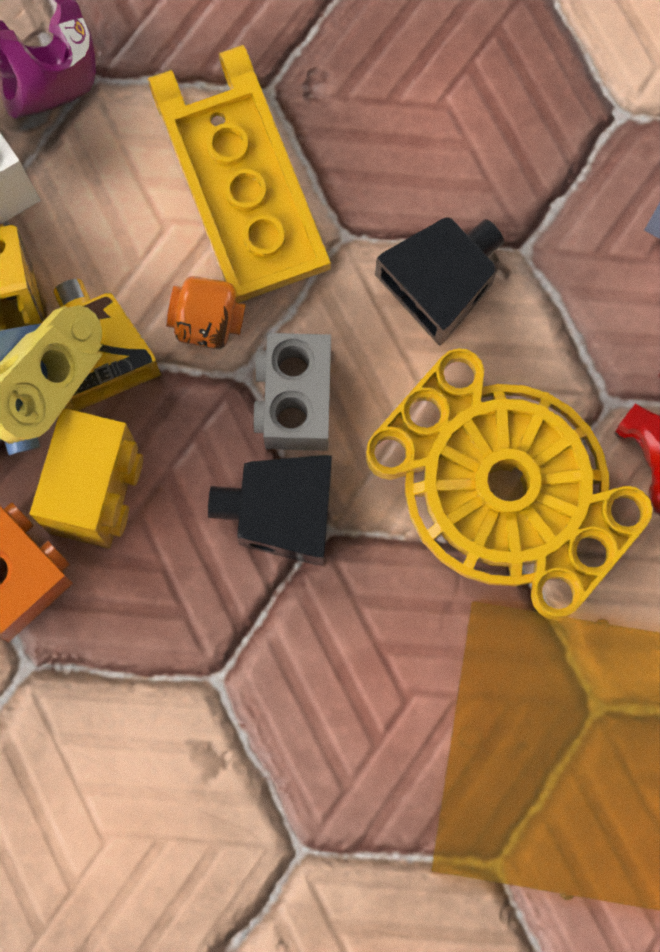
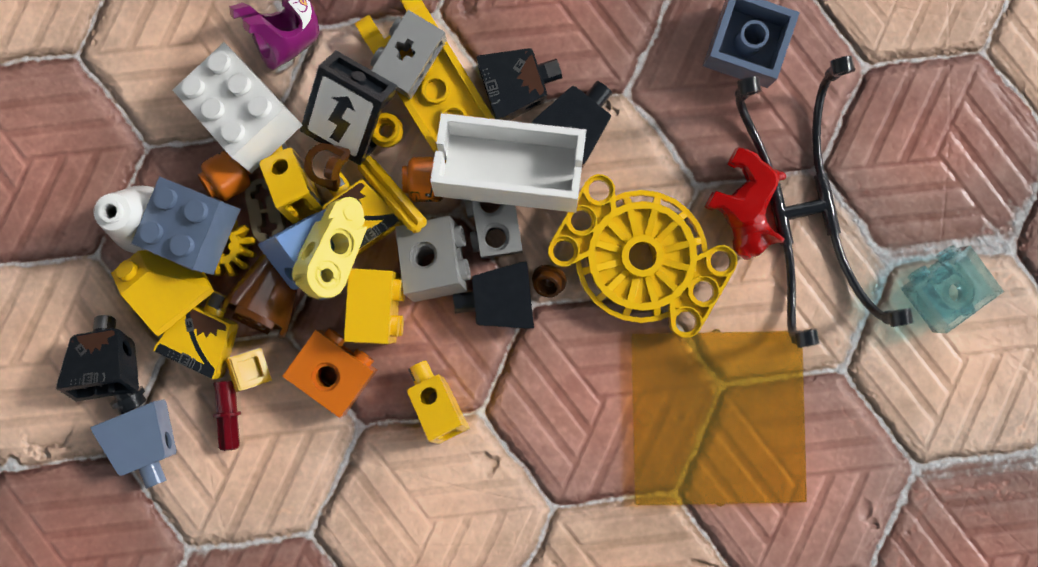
camera: 10 degrees left, 10 degrees up
none -> panel [300,50,398,165]
none -> reddish brown piece [304,143,351,192]
none -> yellow axle [357,156,427,233]
none -> light grey brick [371,10,447,99]
none -> yellow plate [371,113,404,148]
none -> light grey brick [395,215,471,302]
none -> yellow torso [407,361,470,444]
none -> white piece [430,113,586,213]
none -> torso [476,48,562,121]
none -> reddish brown plate [532,265,567,298]

